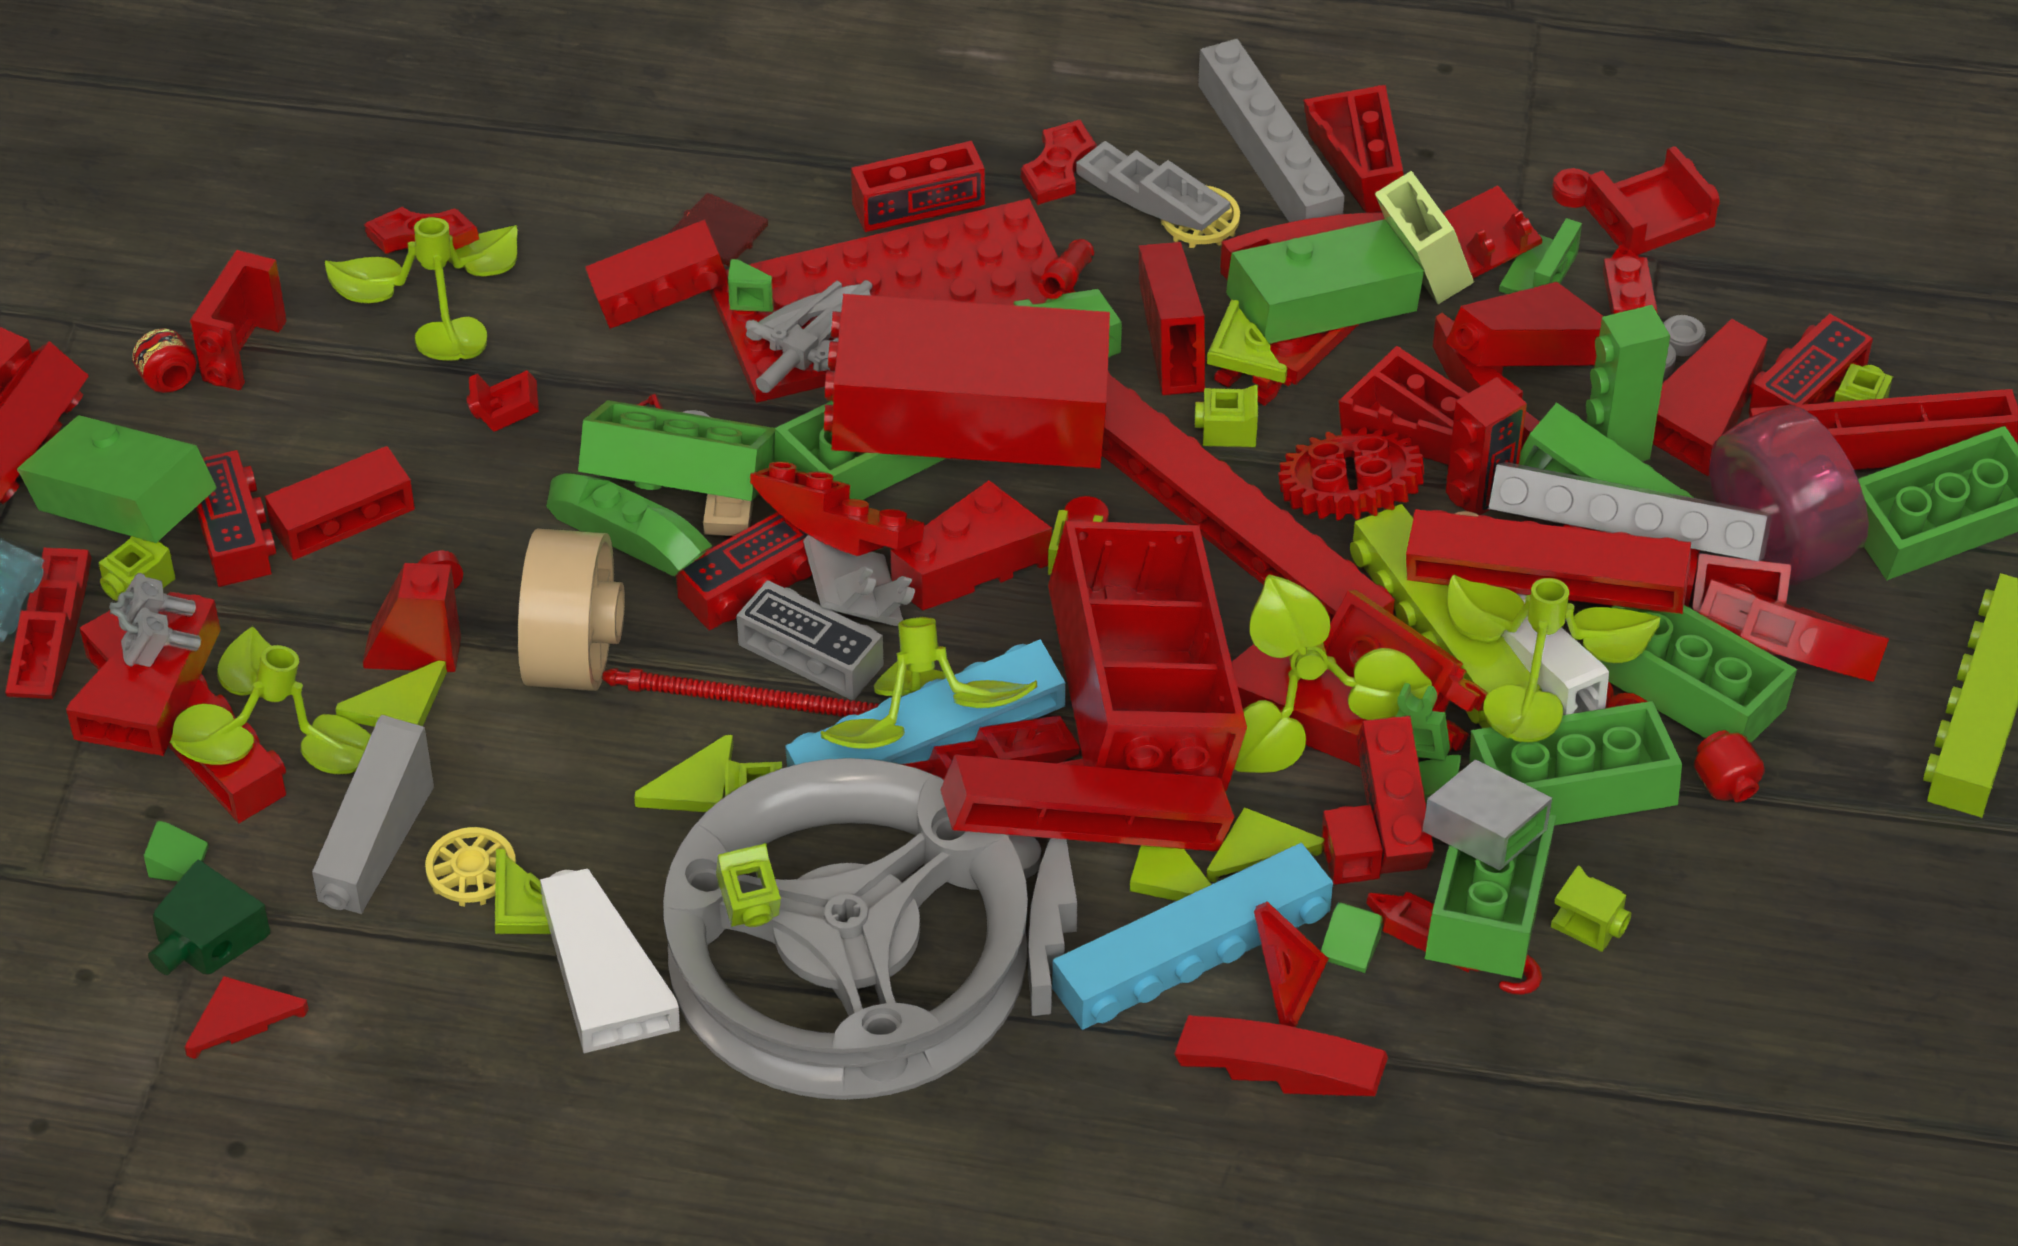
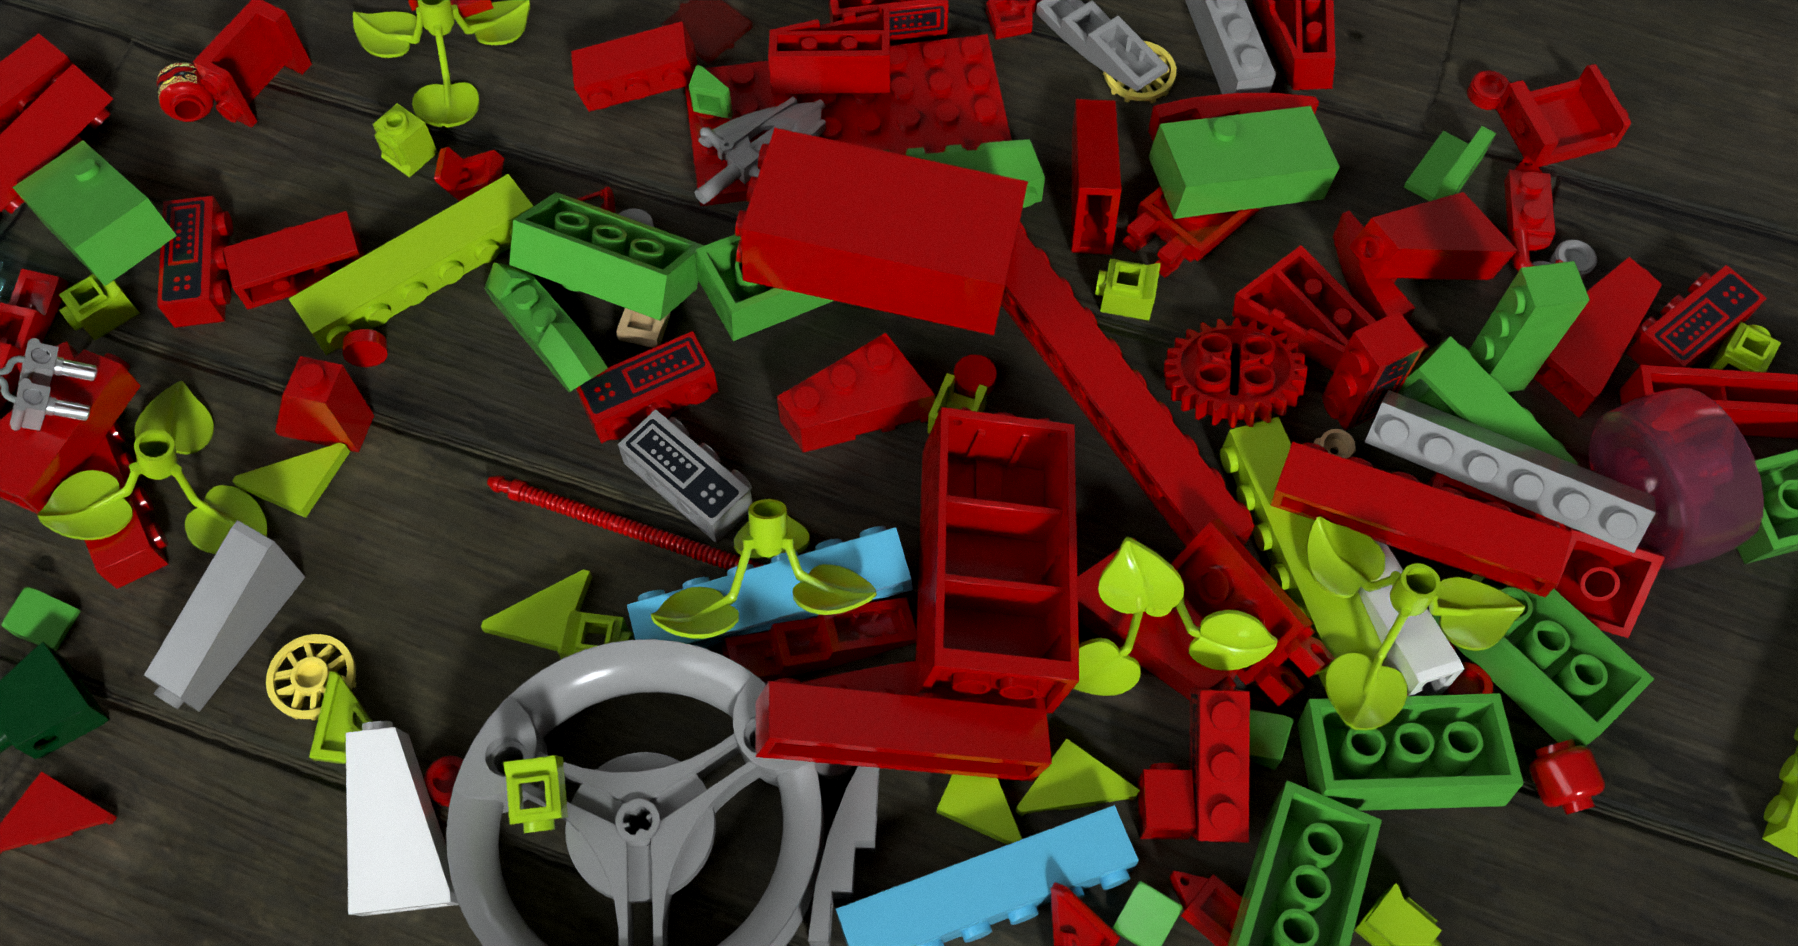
camera: 10 degrees right, 15 degrees up
tan piece [518,528,625,691] -> none
red slope [750,462,924,556] -> none
light grey plate [803,535,915,626] -> none
red pin [1038,239,1094,299] -> none
lime tile [1207,300,1287,383] -> none
yellowish green brick [1375,171,1474,304] -> none
bright green plate [1396,683,1450,760] -> none
flat silver piece [1423,759,1552,870] -> none
red plate [1443,185,1542,278] -> none
red slope [1699,578,1889,682] -> none
none -> lime brick [289,174,534,355]
none -> lime window [372,103,438,178]
none -> red tile [424,756,463,807]
none -> red wedge [768,3,890,95]

